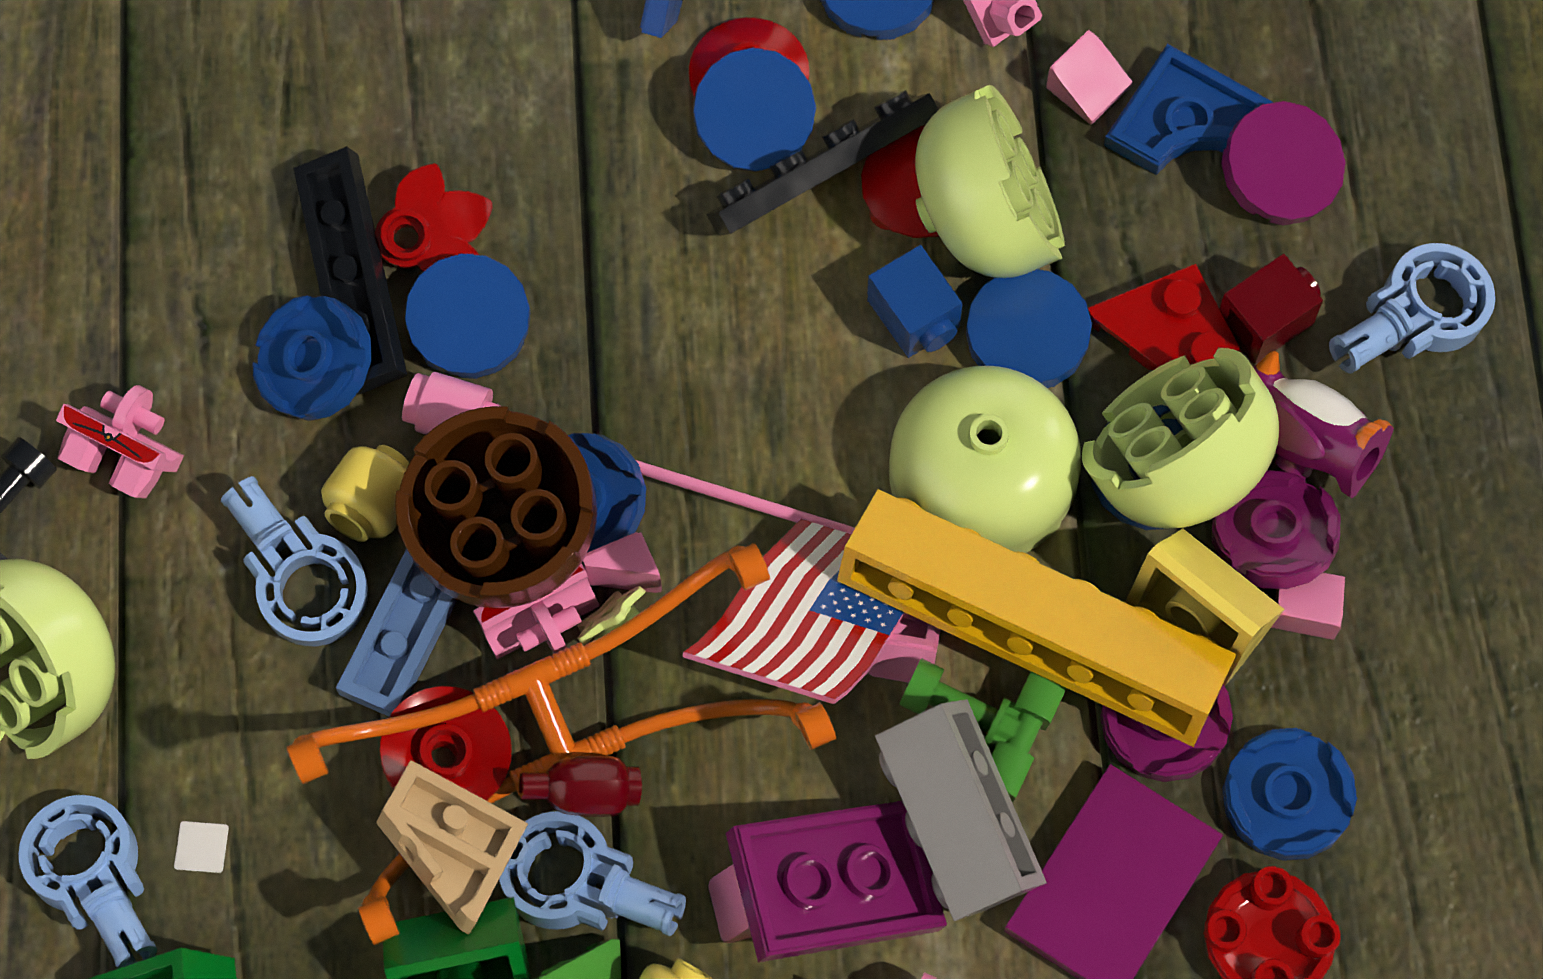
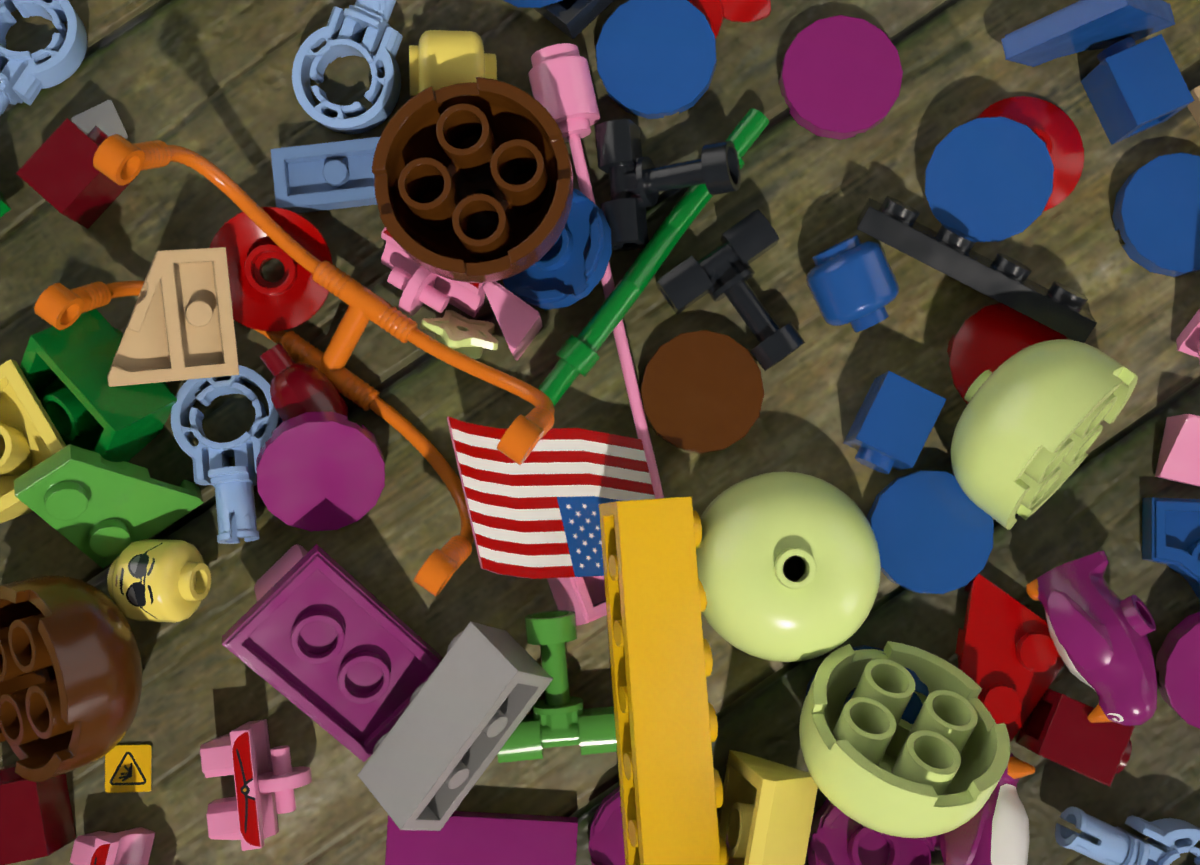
camera: 60 degrees right, 15 degrees up
none -> dark red brick [16,118,137,229]
none -> magenta tile [256,411,385,532]
none -> green bar [537,108,769,407]
none -> black bar [595,119,741,251]
none -> reddish brown tile [640,330,764,454]
none -> black bar [656,209,805,371]
none -> magenta tile [779,15,903,140]
none -> blue head [806,235,900,333]
none -> magenta animal [1026,551,1157,726]

